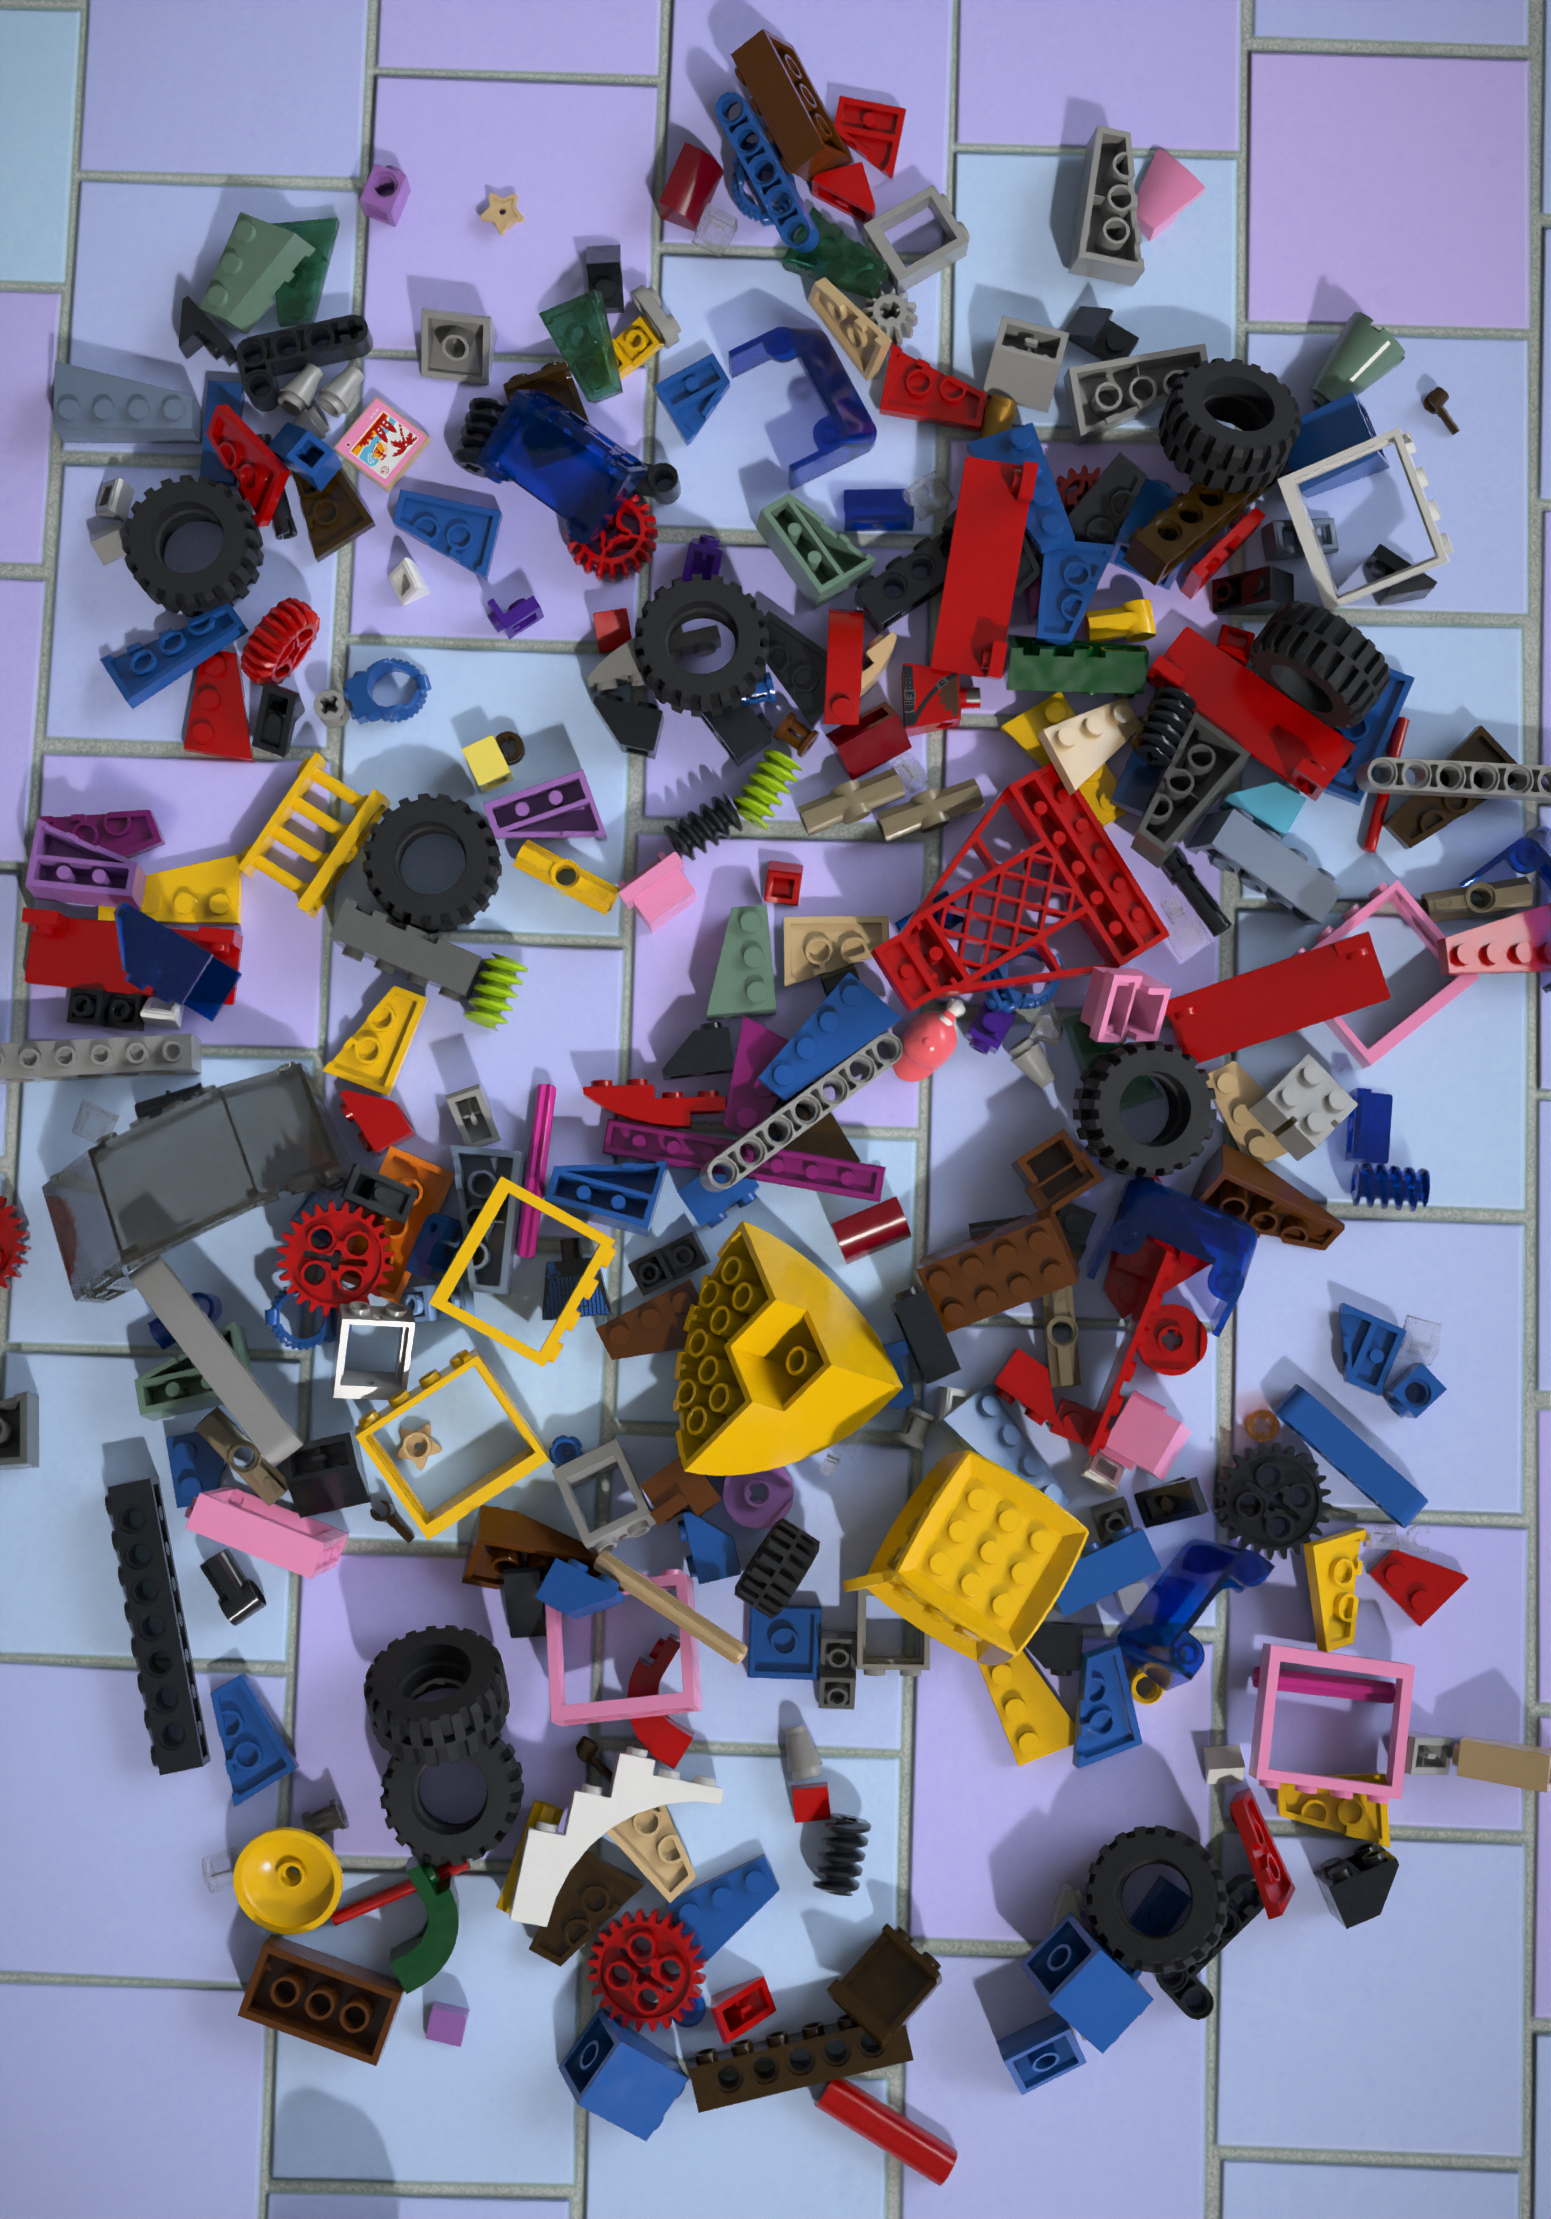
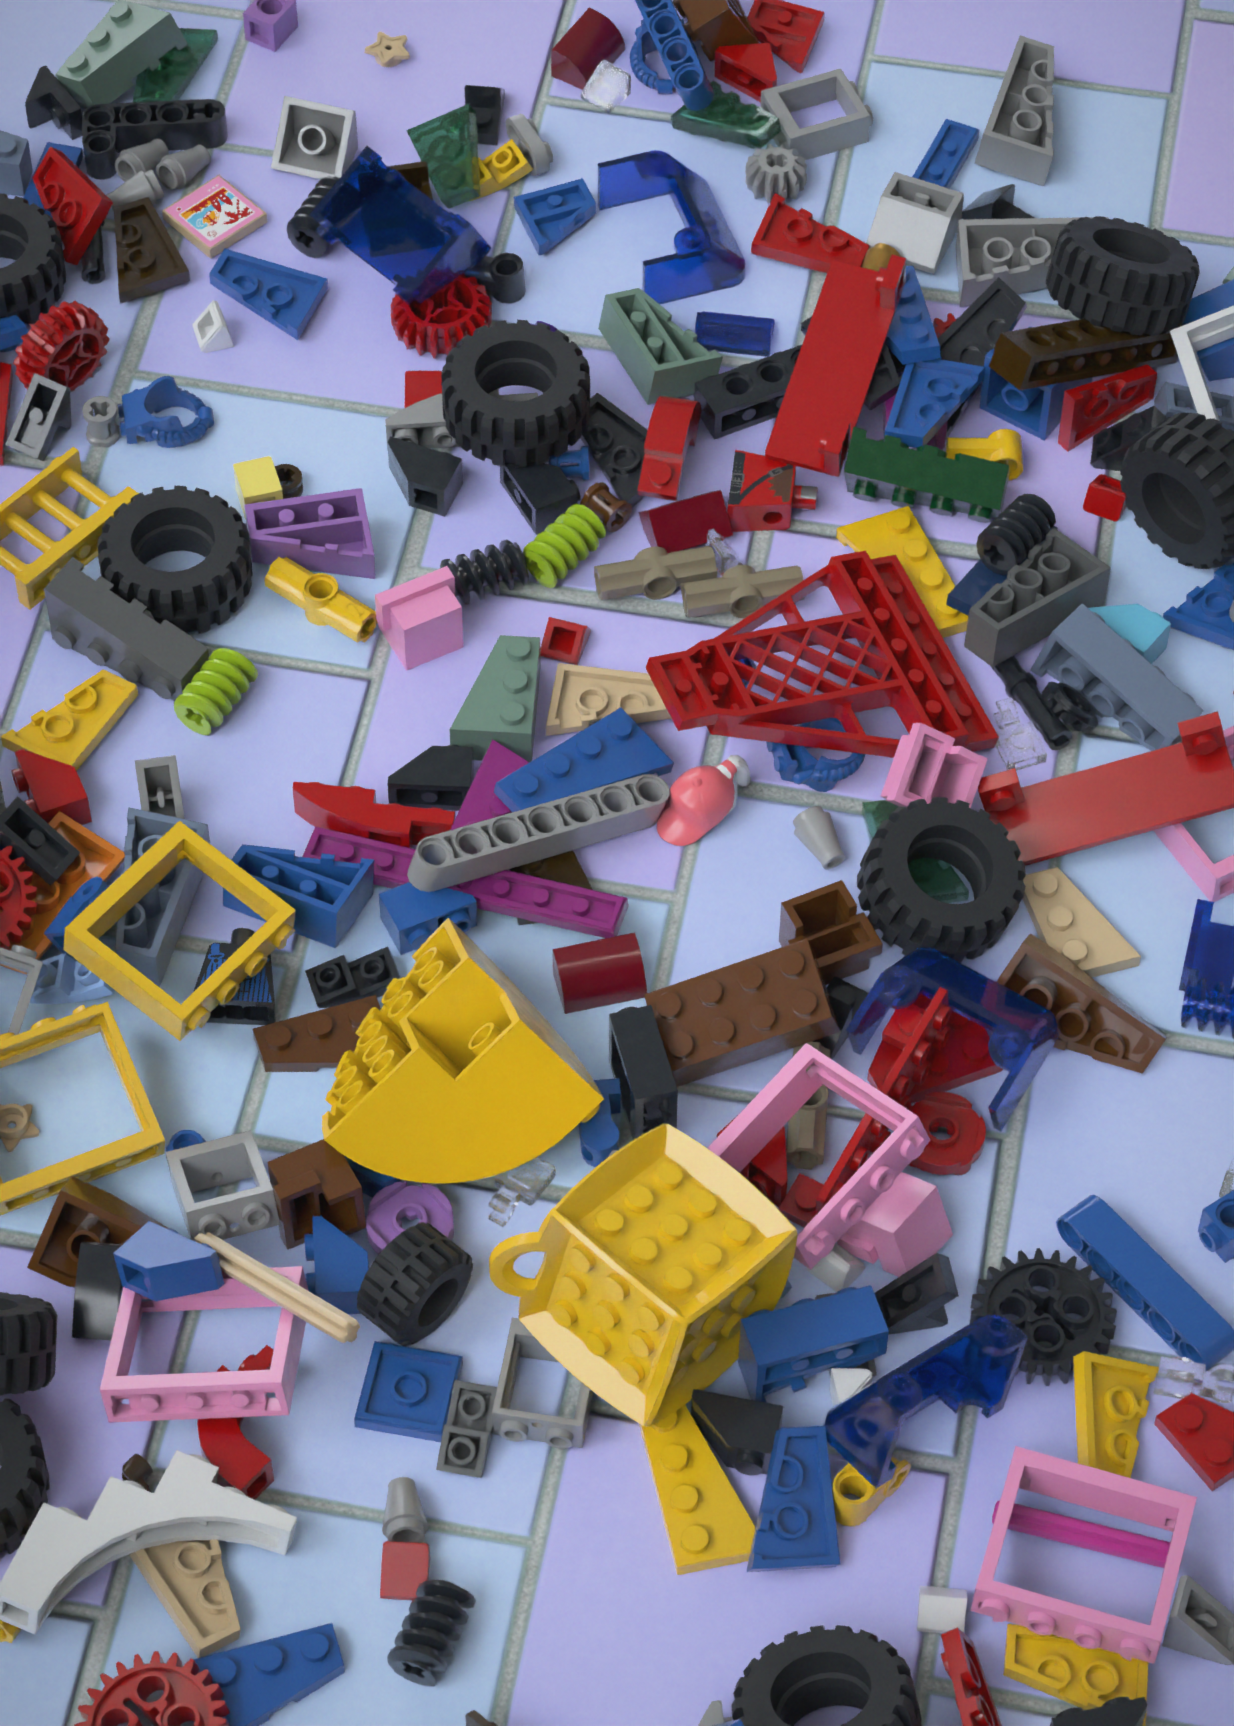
camera: 10 degrees right, 30 degrees down
blue slope [268,422,342,492] -> none
dark purple bracket [487,596,544,640] -> none
dark pink axle [516,1084,557,1258] -> none
dark brown wing [529,1850,645,1967] -> none
tan wing [807,277,892,381] -> none
tan slope [860,632,897,699] -> none
clear slope [902,470,954,521] -> none
dark purple bracket [964,1000,1016,1055] -> none
clear slope [1029,1000,1064,1046] -> none
tan wing [1038,698,1141,796] -> none
bright pink slope [1137,148,1205,241] -> none
red bracket [1146,627,1356,802] -> none
clear orange bush [1244,1409,1279,1442] -> none
light grey piece [1248,1053,1359,1161] -> none
blue wing [1339,1303,1407,1396] -> none
none -> bright pink window [708,1043,931,1270]
none -> blue tile [912,119,980,189]
none -> black gear [1041,682,1098,733]

